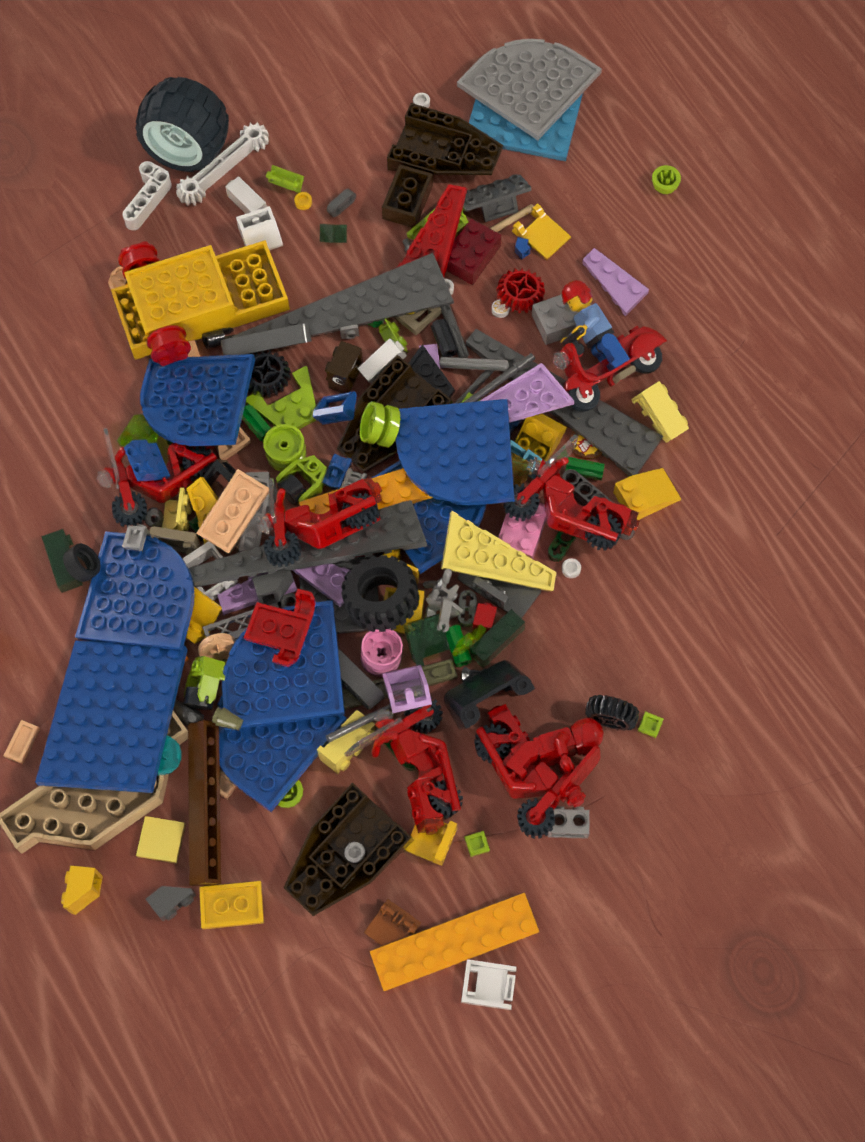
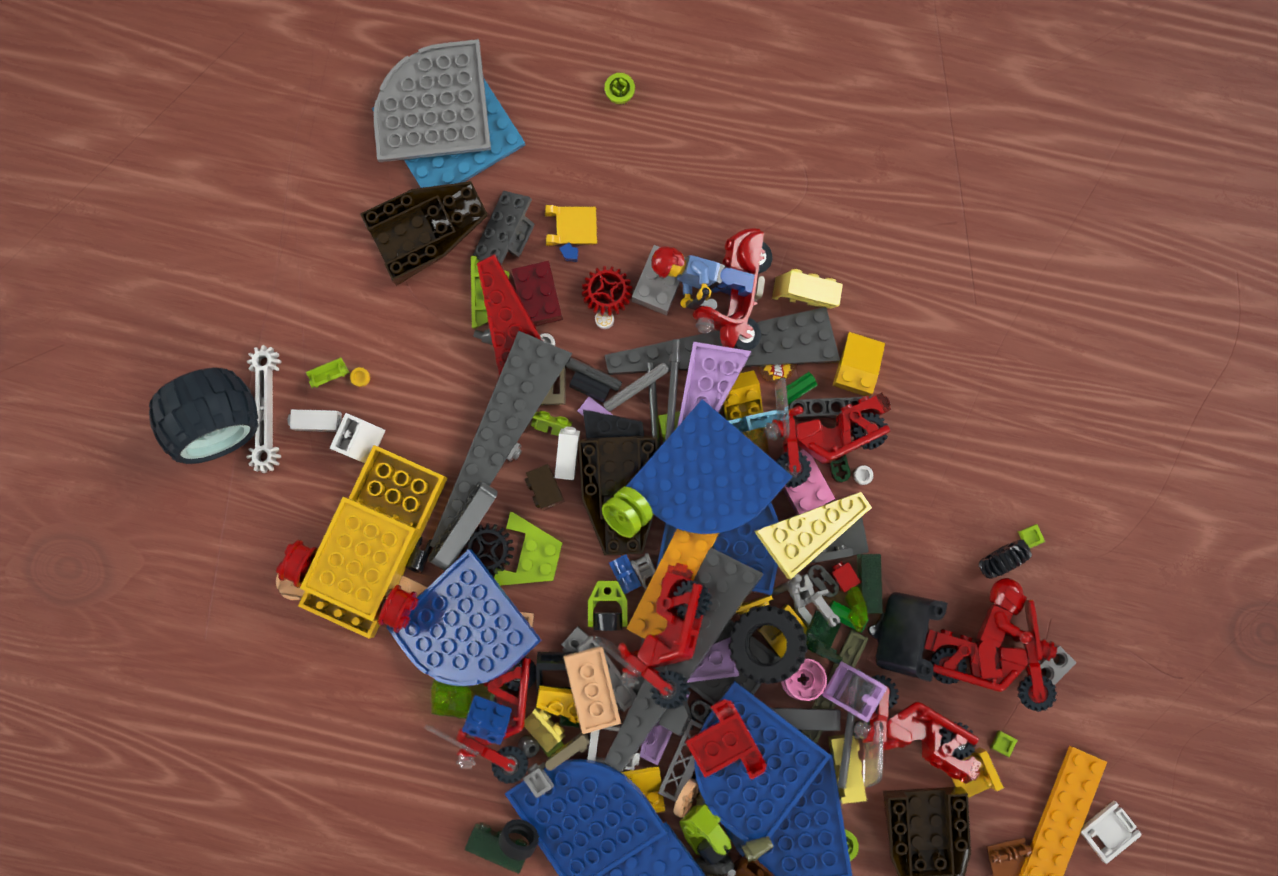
camera: 50 degrees left, 15 degrees up
white beam [123,161,172,230] -> none
green axle [242,404,271,442] -> none
lime wheel [263,424,306,472] -> none
blue tile [312,391,357,425] -> none
clear green panel [320,224,347,243] -> none
dark grey beam [326,188,356,217] -> none
light grey tile [344,842,366,863] -> none
dark brown brick [382,164,433,228] -> none
white tile [413,93,430,108] -> none
tan bar [490,204,534,232] -> none
lavender wing [582,248,649,316] -> none

